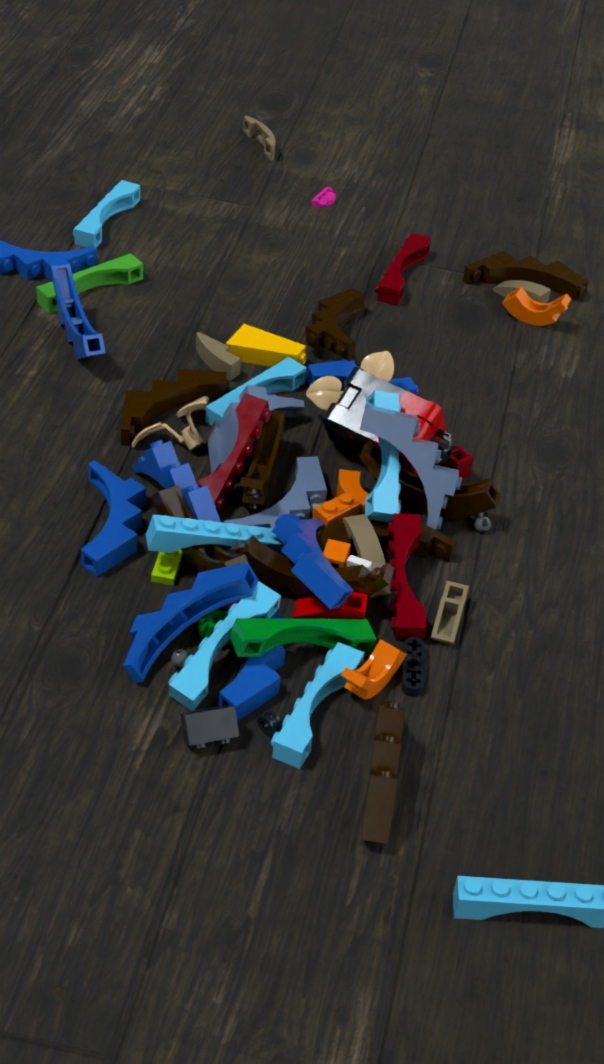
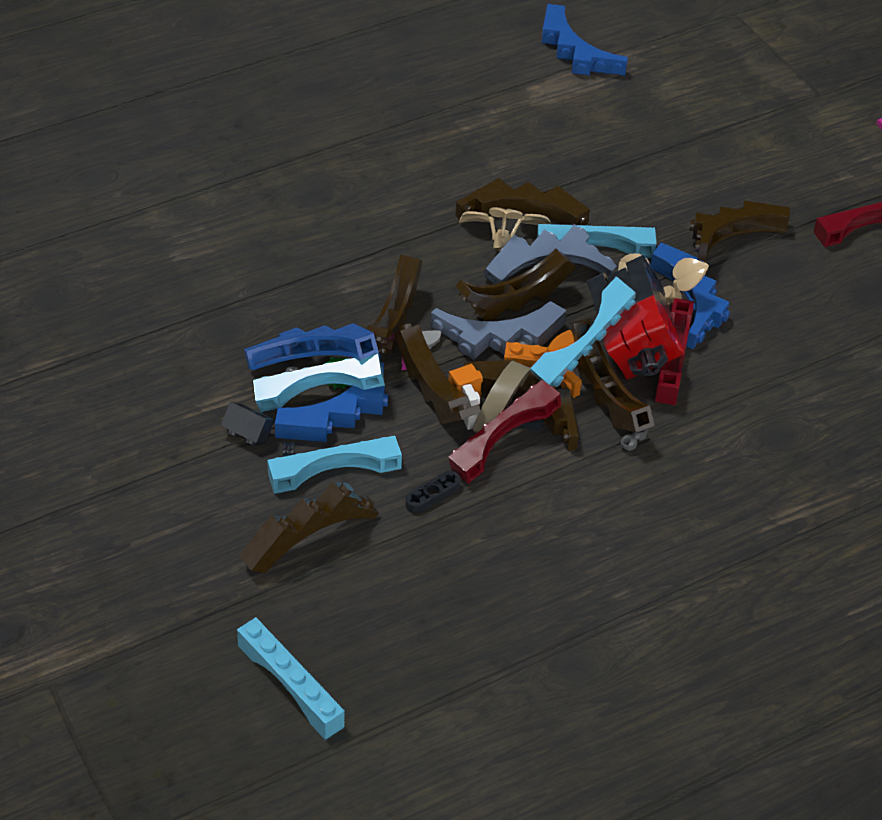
camera: 50 degrees right, 5 degrees up
bright green arch [36,253,143,314] -> none
blue arch [50,263,106,360] -> none
medium azure arch [73,180,140,248] -> none
blue arch [81,460,146,577] -> none
blue arch [131,440,221,522] -> none
medium azure arch [146,514,285,555] -> none
lime plate [151,549,183,585] -> none
dark tan slope [196,332,241,381] -> none
dark red arch [197,393,271,513] -> none
yellow slope [226,324,307,367] -> none
green arch [230,618,377,657] -> none
blue arch [272,514,354,609] -> none
red slope [293,592,368,619] -> none
orange arch [341,639,407,699] -> none
sand blue arch [360,404,462,530] -> none
dark tan slope [430,581,469,644] -> none

